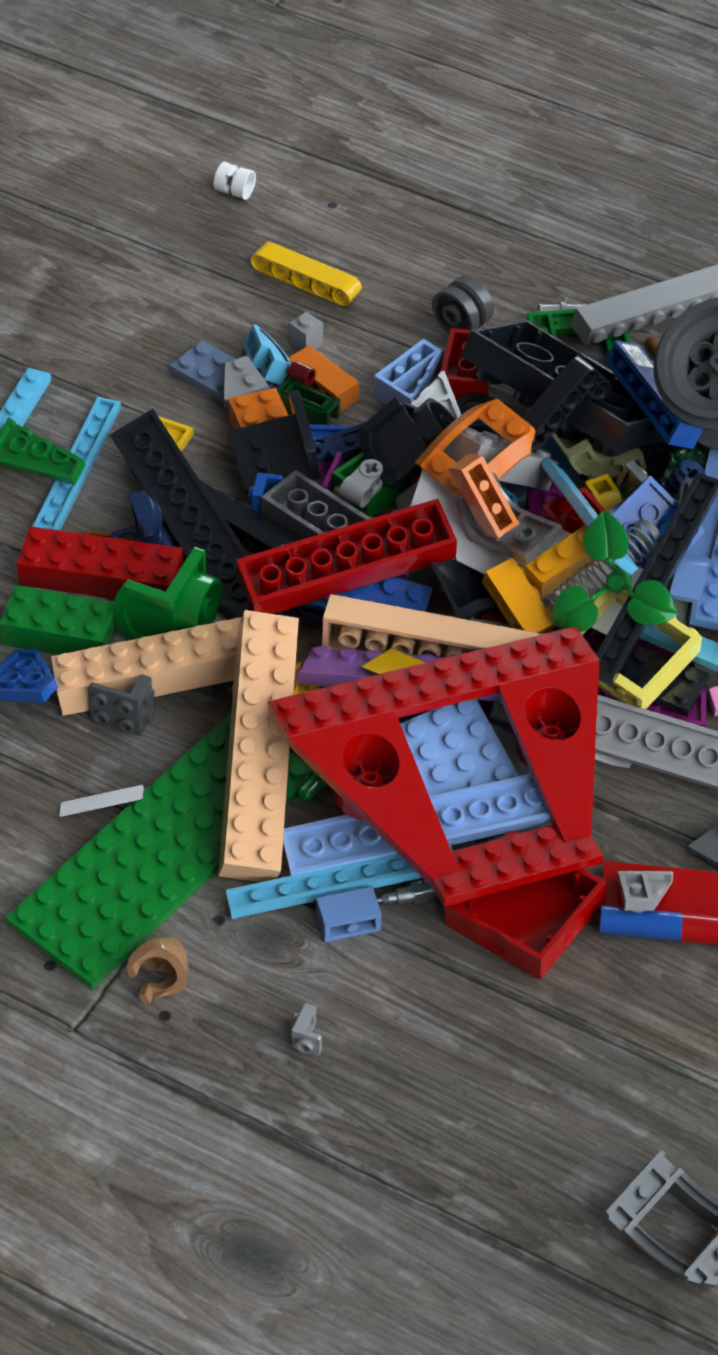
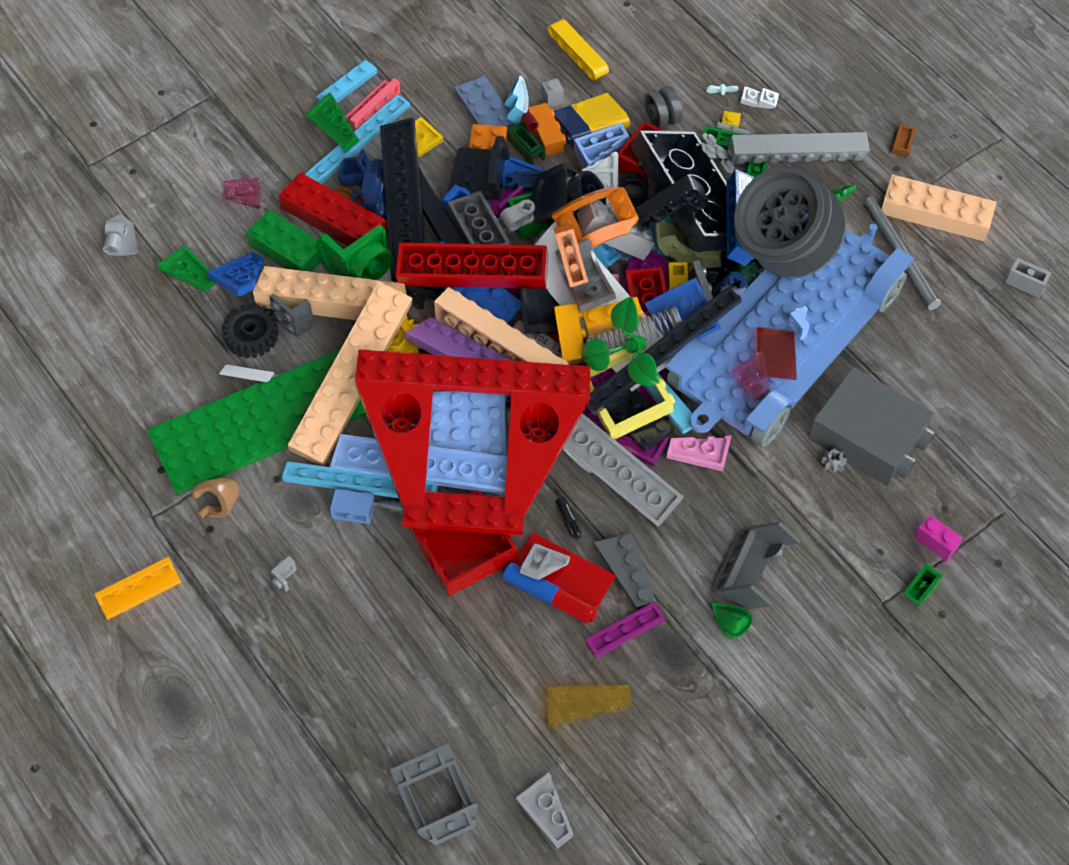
camera: 25 degrees right, 10 degrees up
light grey wing [224,355,269,408] -> none
yellow sticker [362,648,426,674] -> none
medium azure tile [541,457,638,575] -> none
none -> light orange fence [94,557,181,620]
none -> black wheel [222,304,279,358]
none -> dark blue piece [337,149,383,186]
none -> coral fence [345,78,400,131]
none -> yellow door [554,93,630,147]
none -> black piece [555,496,583,539]
none -> light grey plant [700,133,737,174]
none -> light aqua piece [706,84,738,95]
none -> yellow plate [722,111,741,128]
none -> white slope [740,86,779,108]

